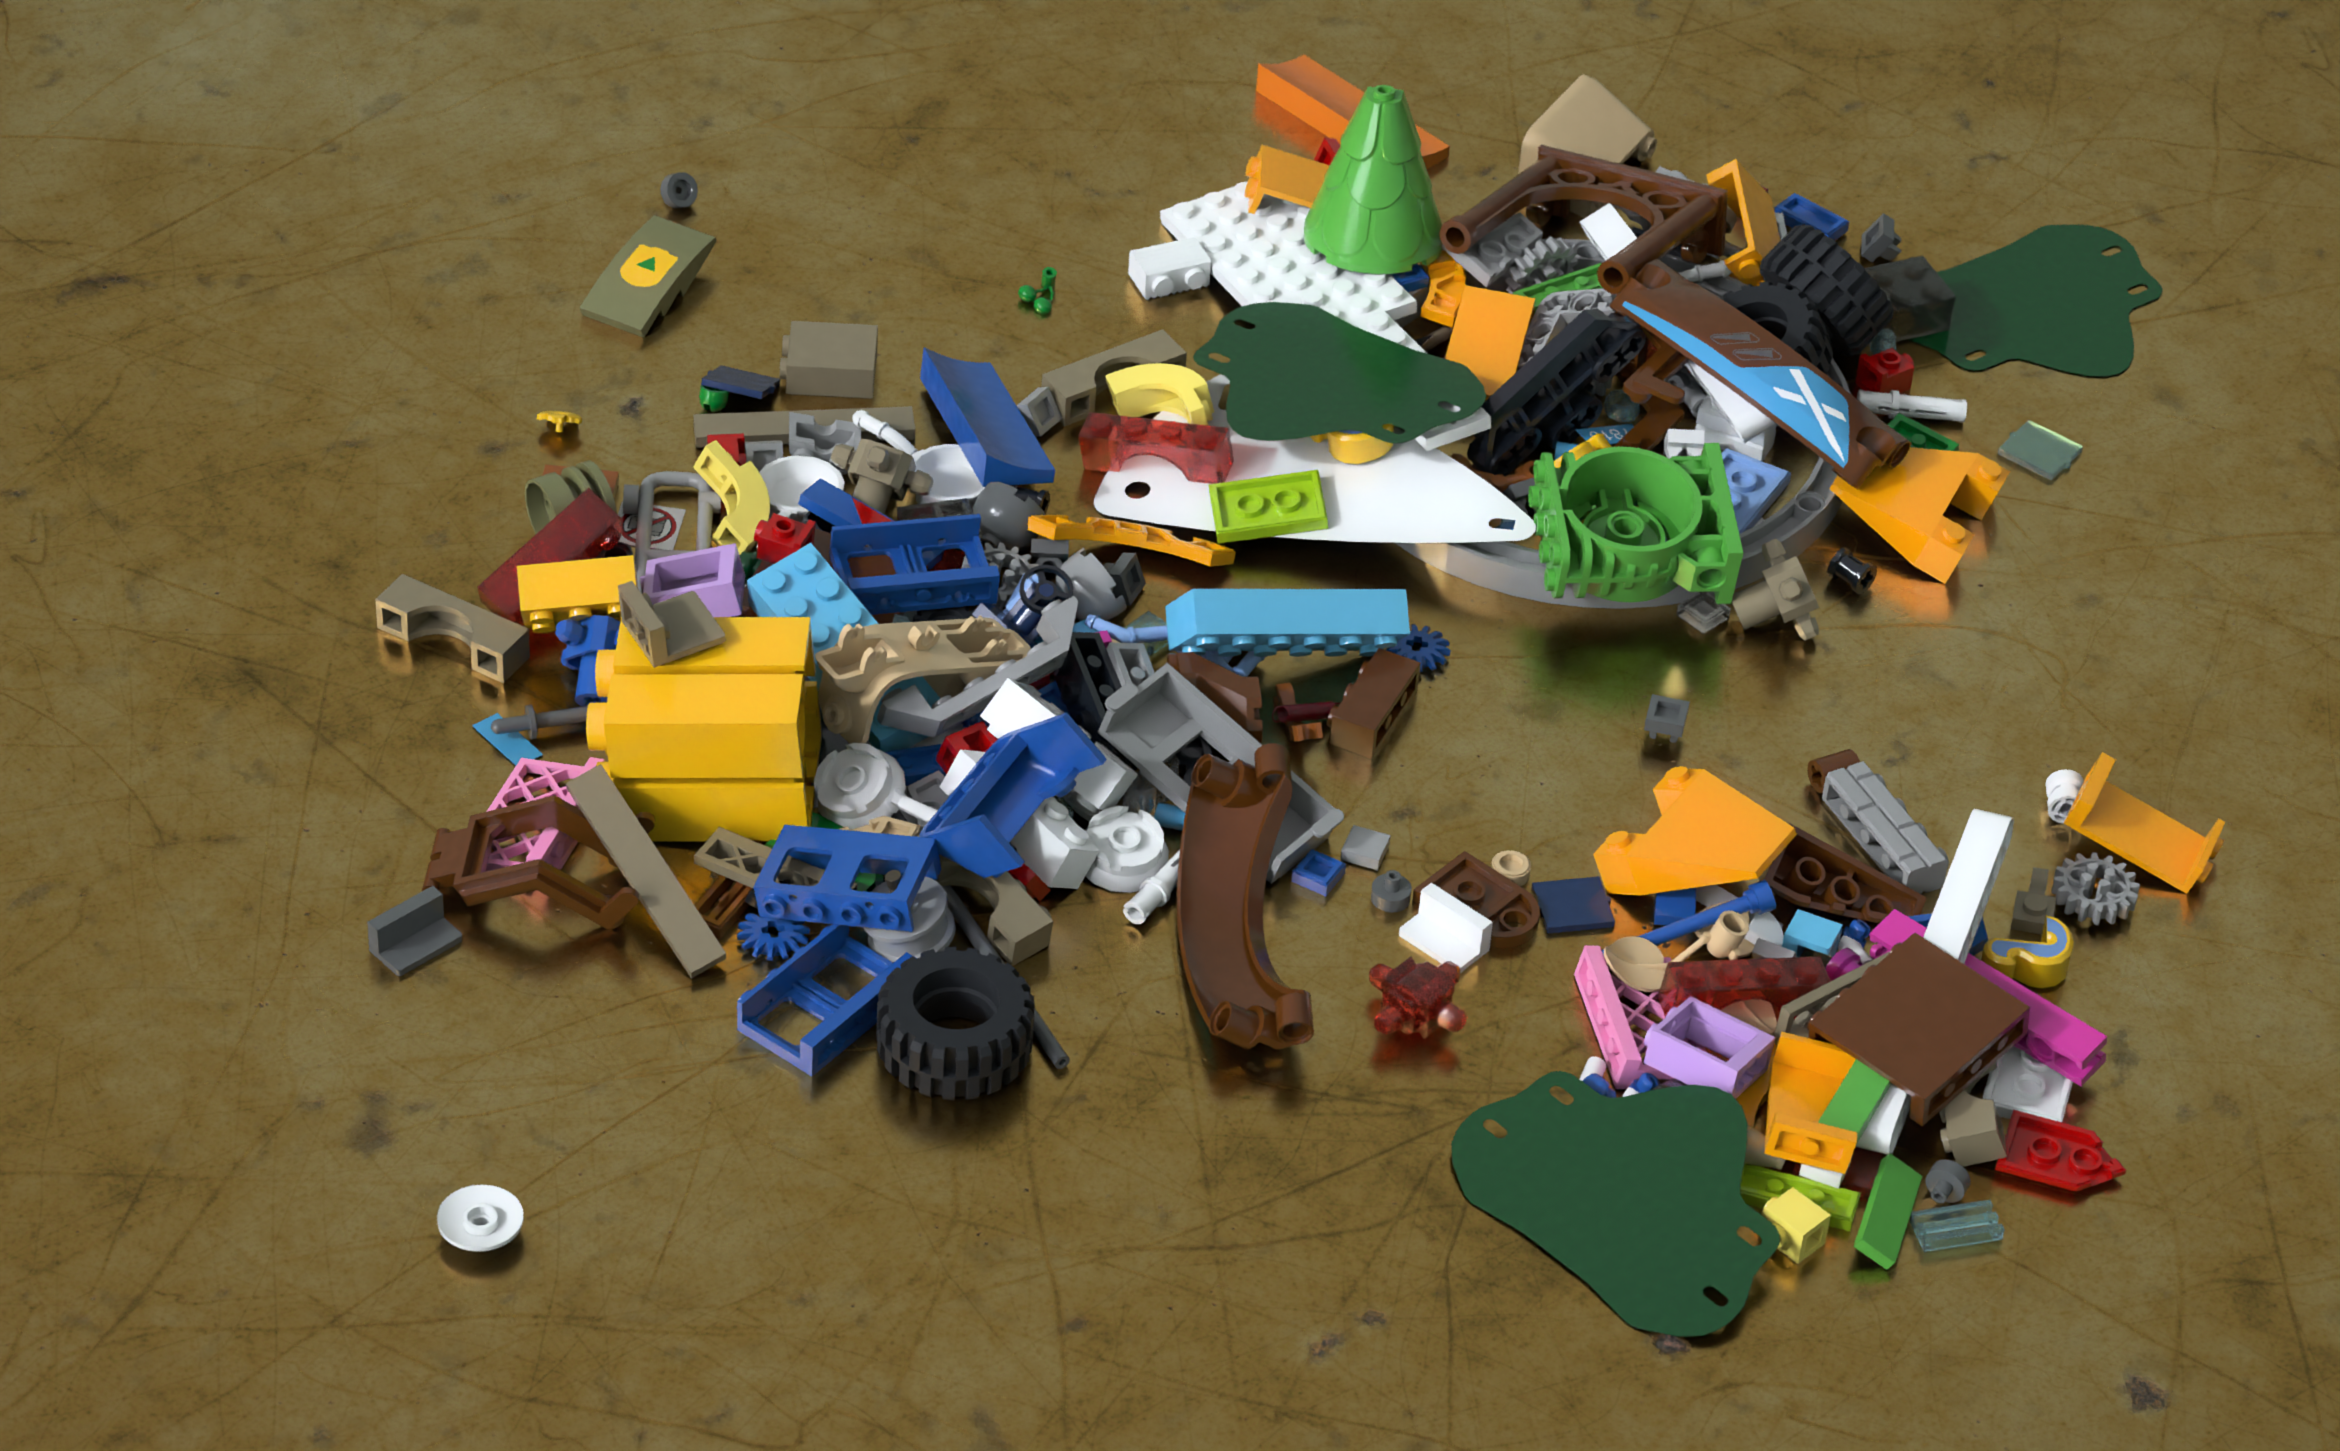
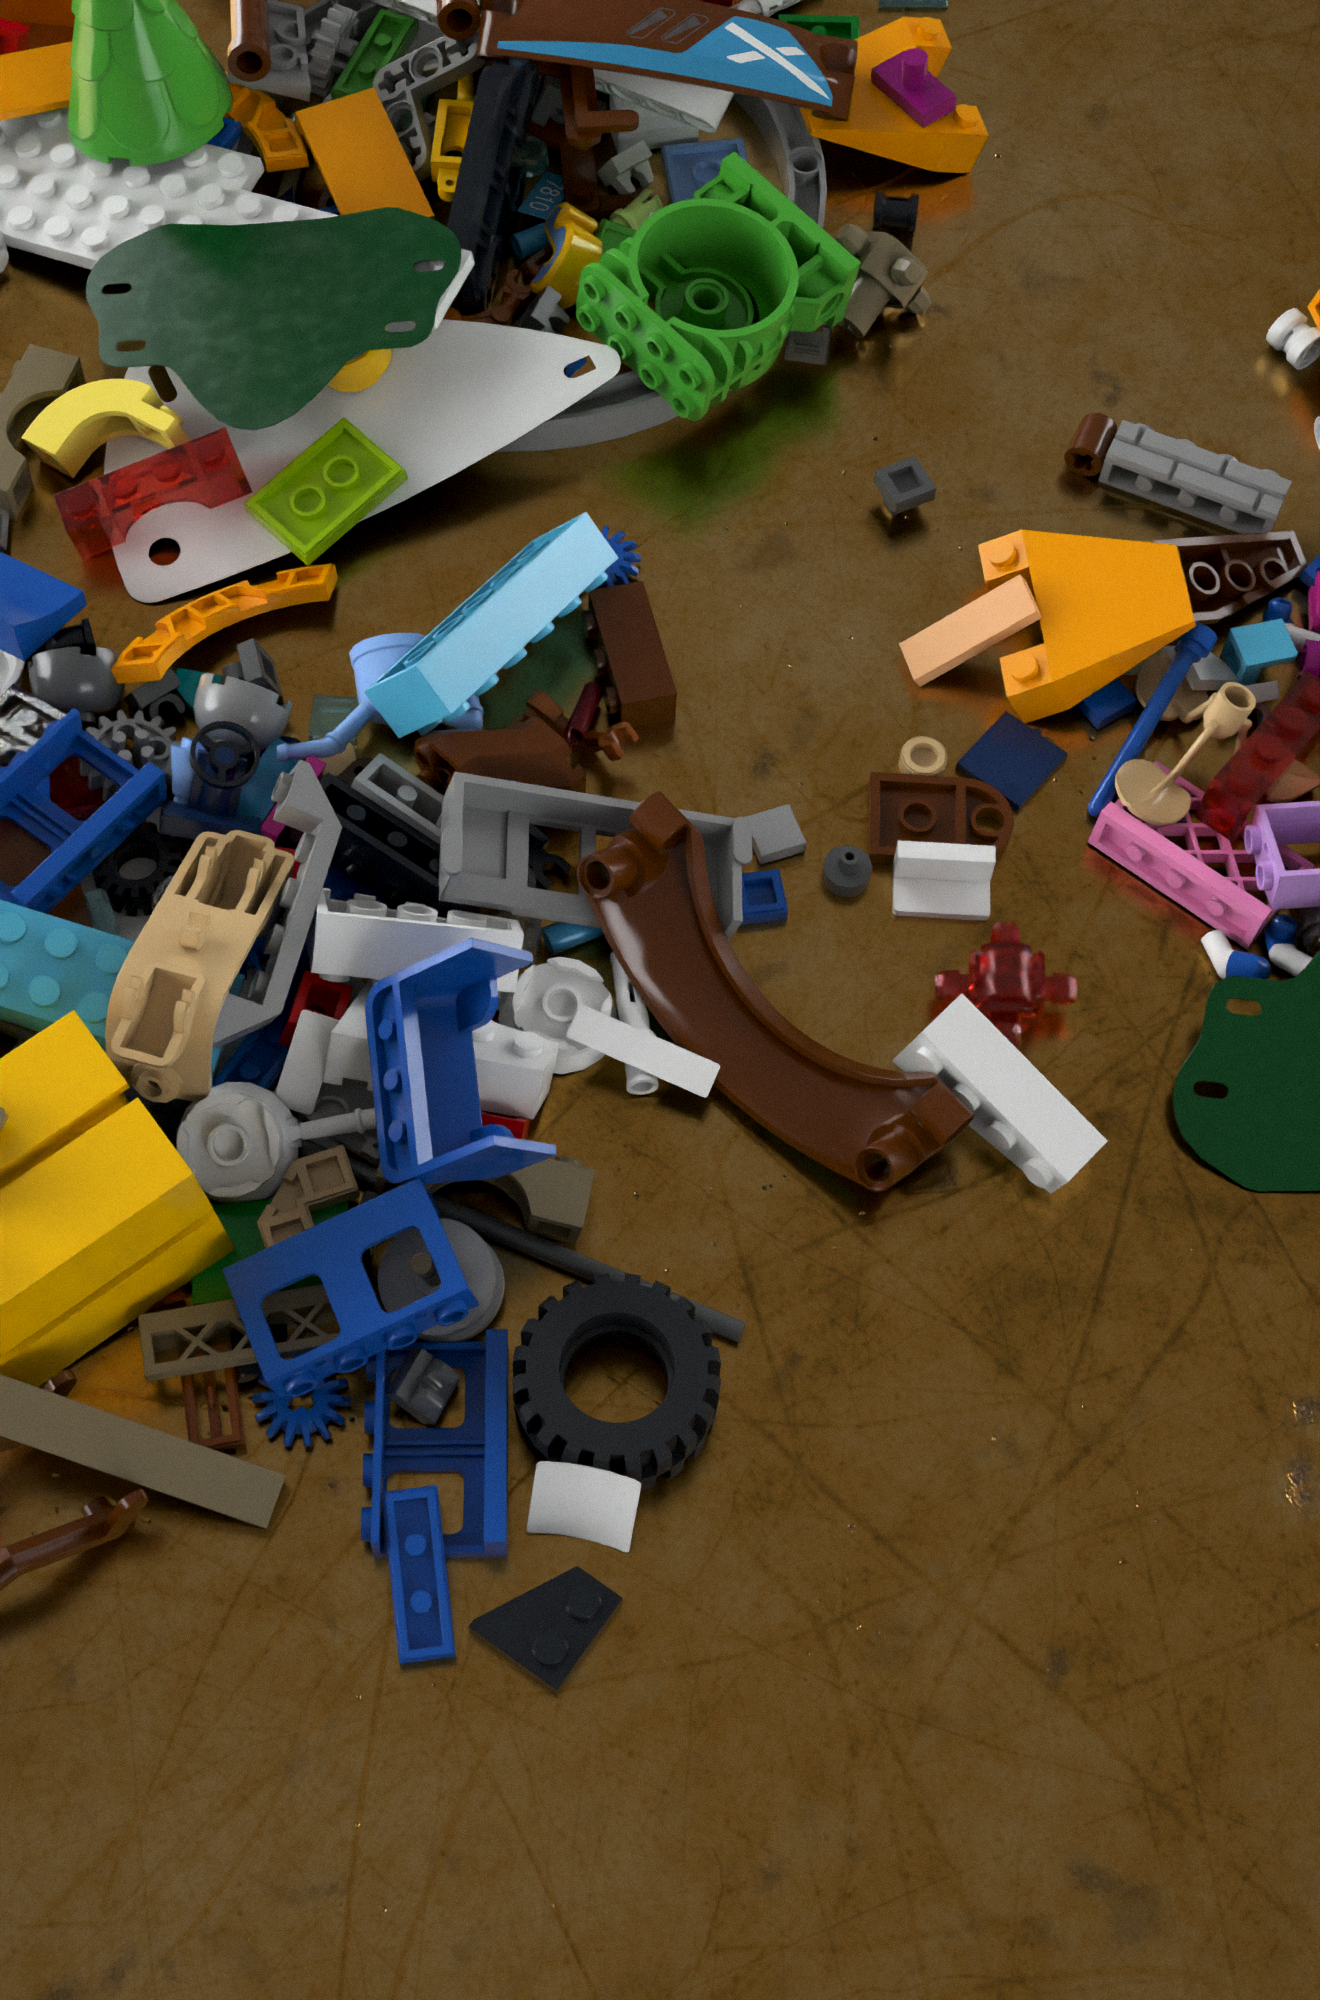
camera: 40 degrees left, 20 degrees up
none -> white sticker [275,1010,339,1115]
none -> blue tile [382,1485,456,1664]
none -> dark grey tile [385,1348,460,1424]
none -> black wing [469,1566,623,1695]
none -> white sticker [526,1461,641,1552]
none -> white sticker [566,1005,720,1098]
none -> magenta tile [871,48,957,128]
none -> white wedge [892,993,1107,1194]
none -> light nougat tile [899,574,1042,687]

